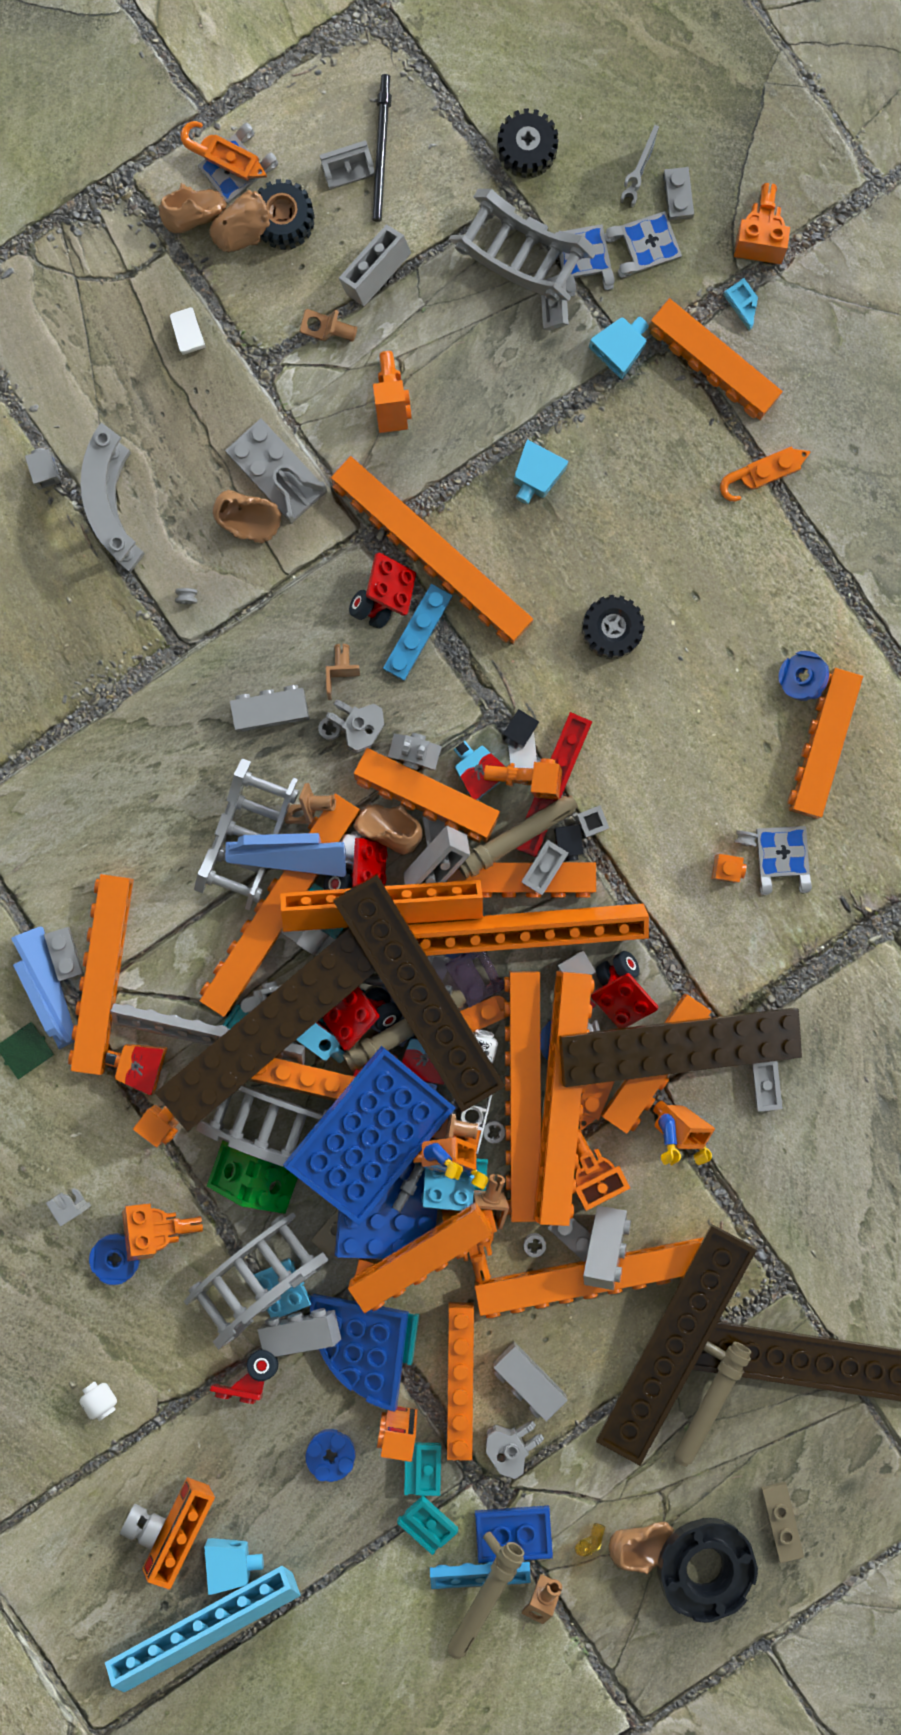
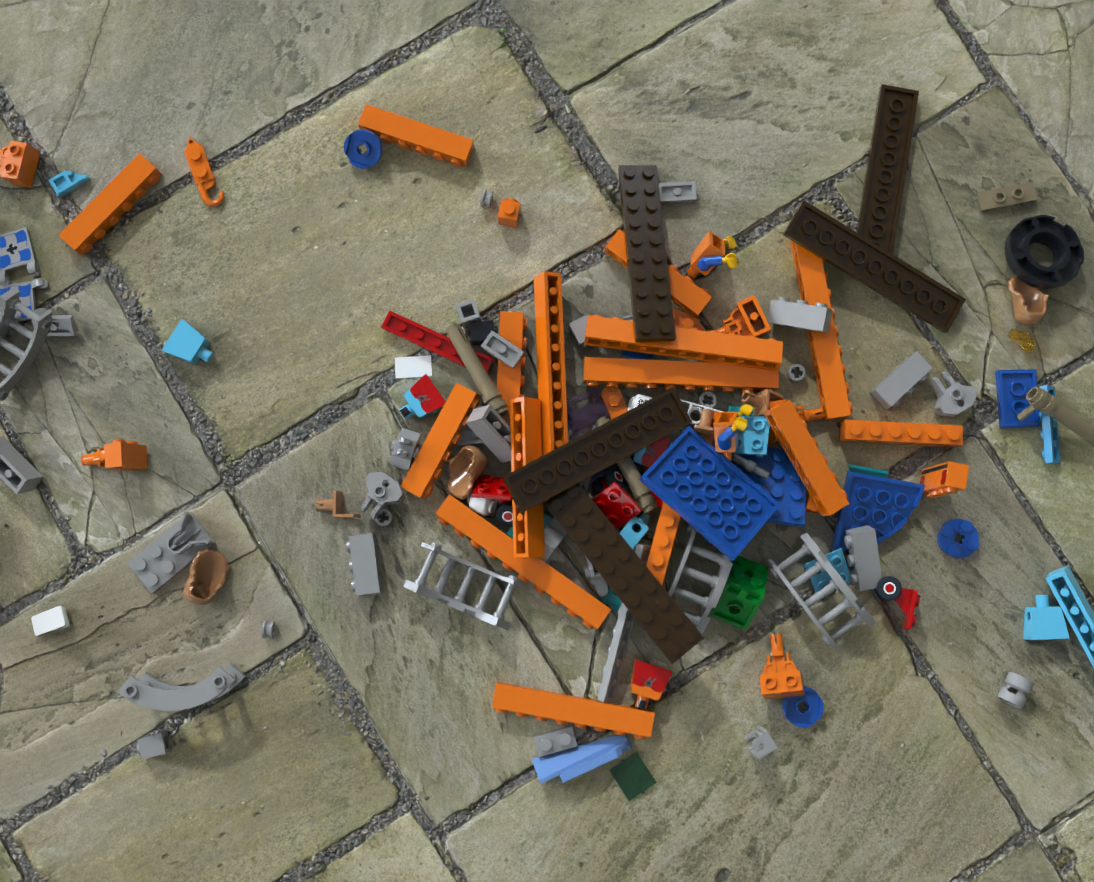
camera: 90 degrees left, 5 degrees down
white head [79,1382,117,1421] -> none
orange brick [133,1105,179,1148] -> none
orange brick [142,1477,215,1590] -> none
medium blue wedge [225,833,346,877] -> none
medium nougat bracket [284,783,336,824] -> none
medium nougat bracket [299,309,357,342] -> none
orange brick [331,456,533,644] -> none
red plate [349,552,416,628] -> none
dark azure plate [383,584,453,681] -> none
teal plate [397,1495,458,1555] -> none
teal plate [404,1442,441,1496] -> none
orange brick [484,758,562,800] -> none
black brick [502,709,539,750] -> none
medium nougat bracket [522,1575,562,1624] -> none
light grey plate [547,1217,592,1261] -> none
black wheel [582,595,645,659] -> none
medium azure torso [589,317,649,379] -> none
red plate [591,951,658,1028] -> none
dark tan cylinder [674,1342,751,1467] -> none
light grey flag [756,826,812,895] -> none

